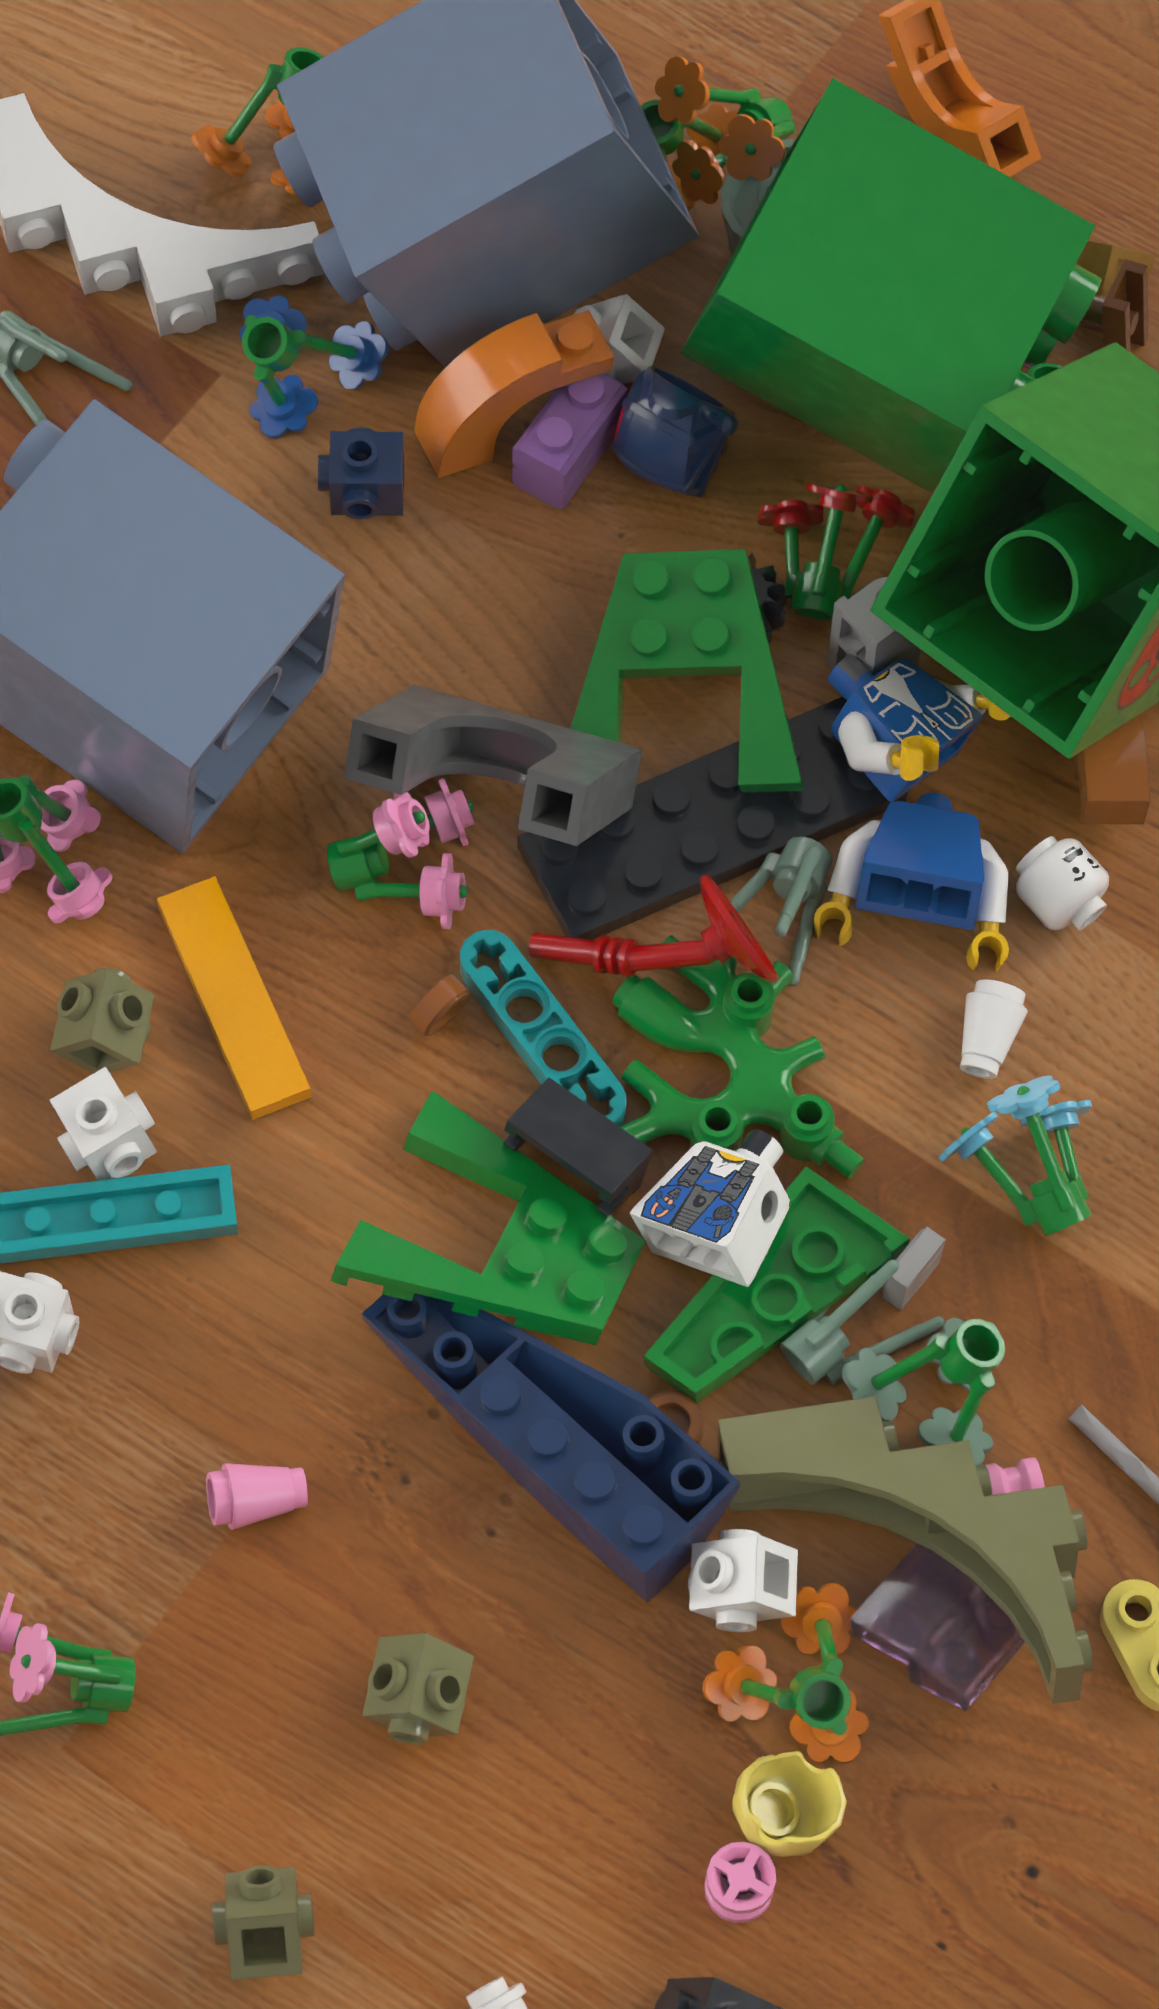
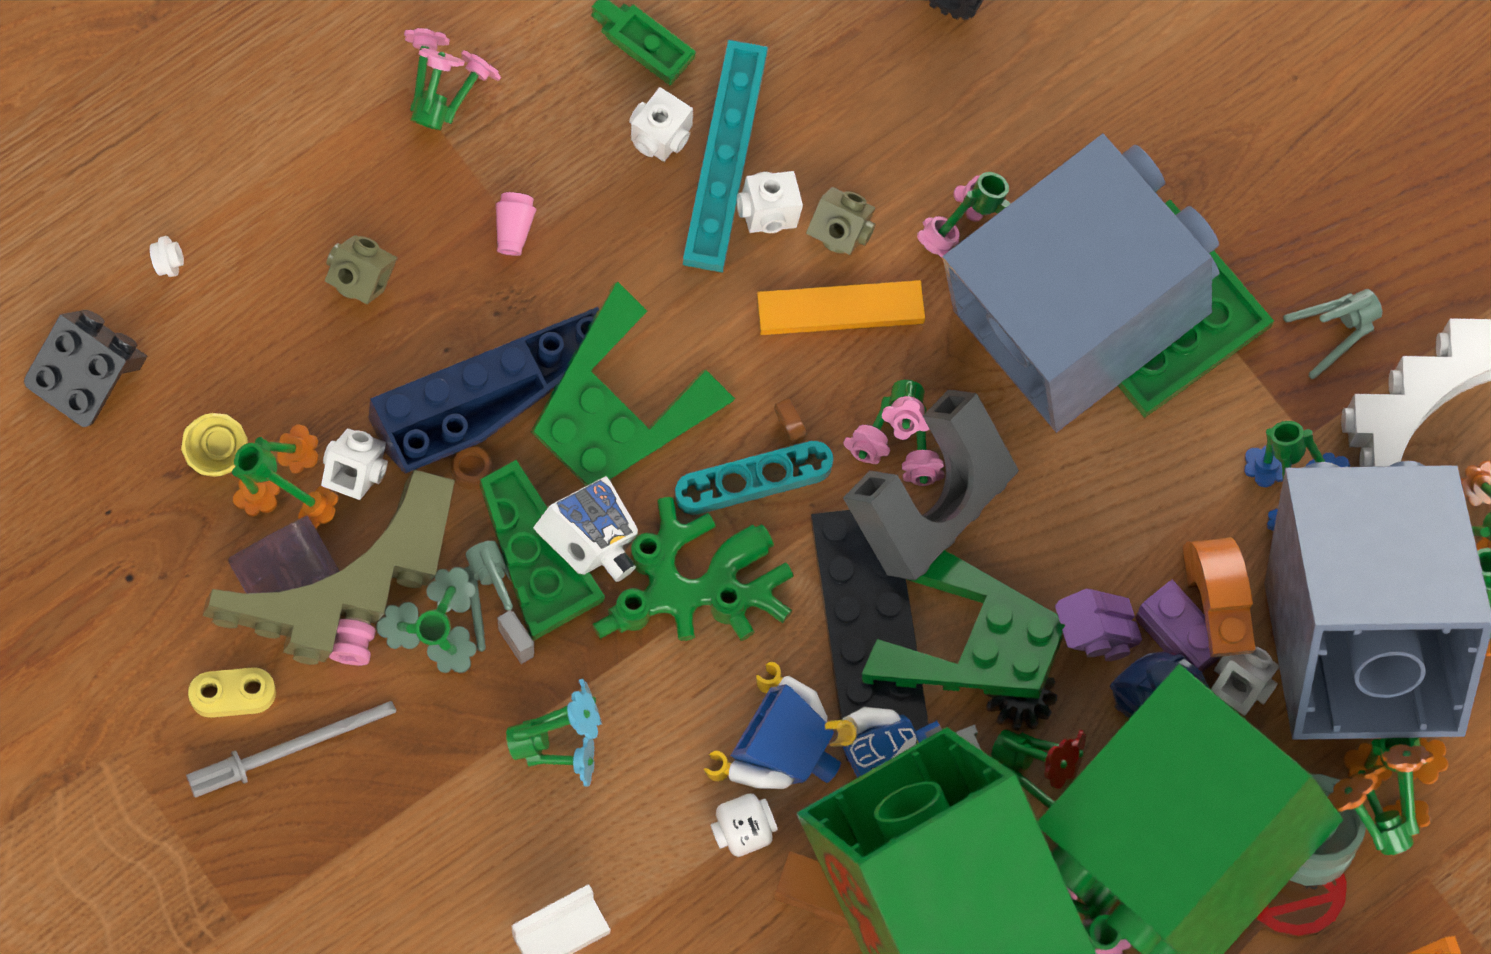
camera: 105 degrees right, 5 degrees up
olive brick [213,1865,315,1980] -> none
dark blue brick [318,428,404,520] -> none
black hinge [503,1077,653,1218] -> none
red dish [528,873,779,984] -> none
bright pink wheel [704,1842,776,1923] -> none
sand green plant [730,836,833,986] -> none
white cone [960,980,1028,1079] -> none
none -> medium lavender brick [1055,588,1142,661]

